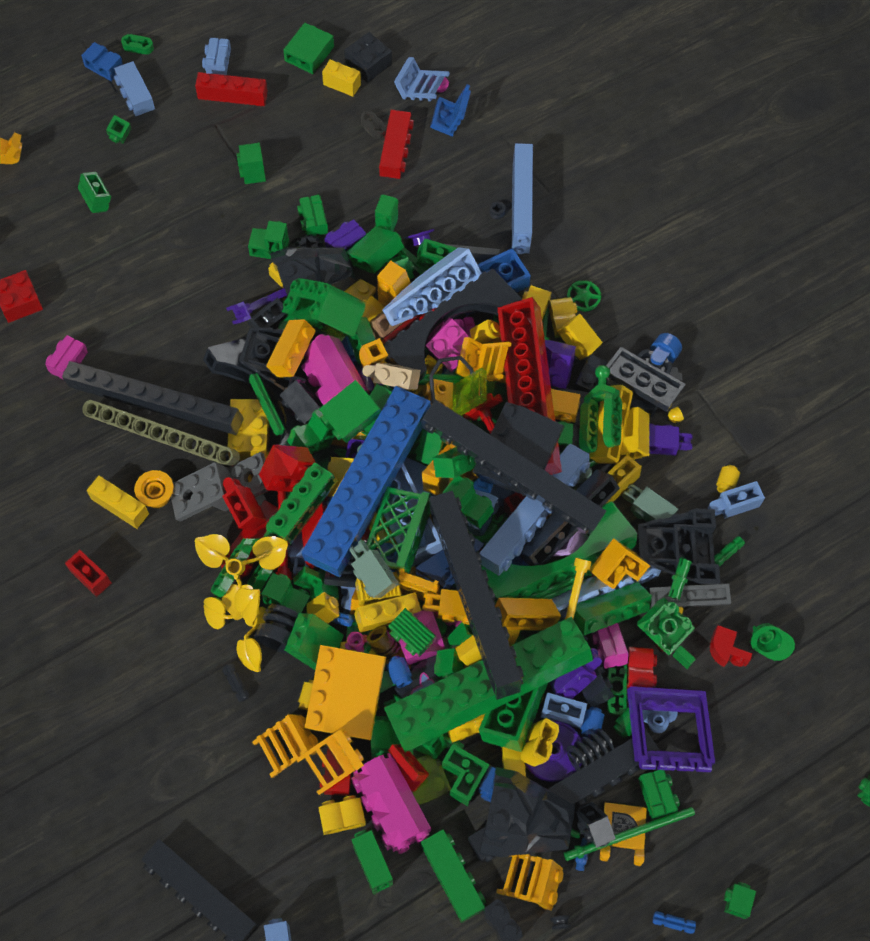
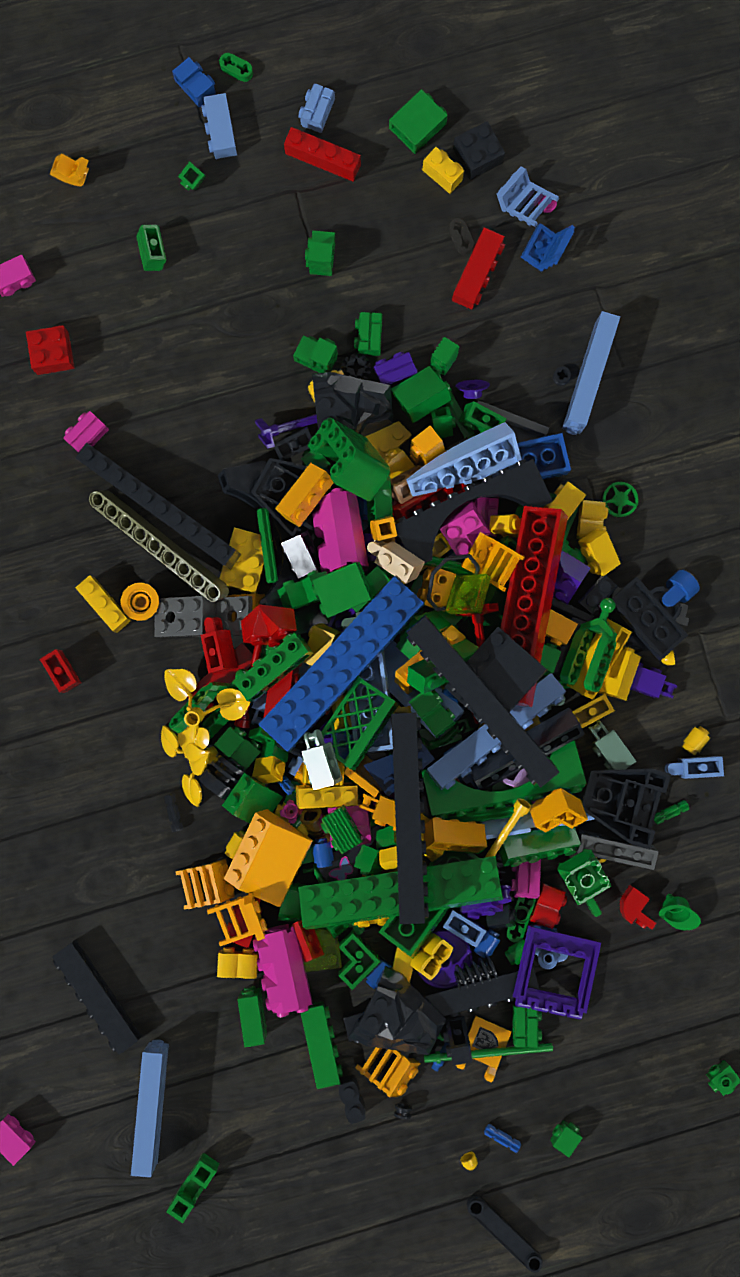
camera: 15 degrees right, 20 degrees up
green pin [668,558,692,600] -> none

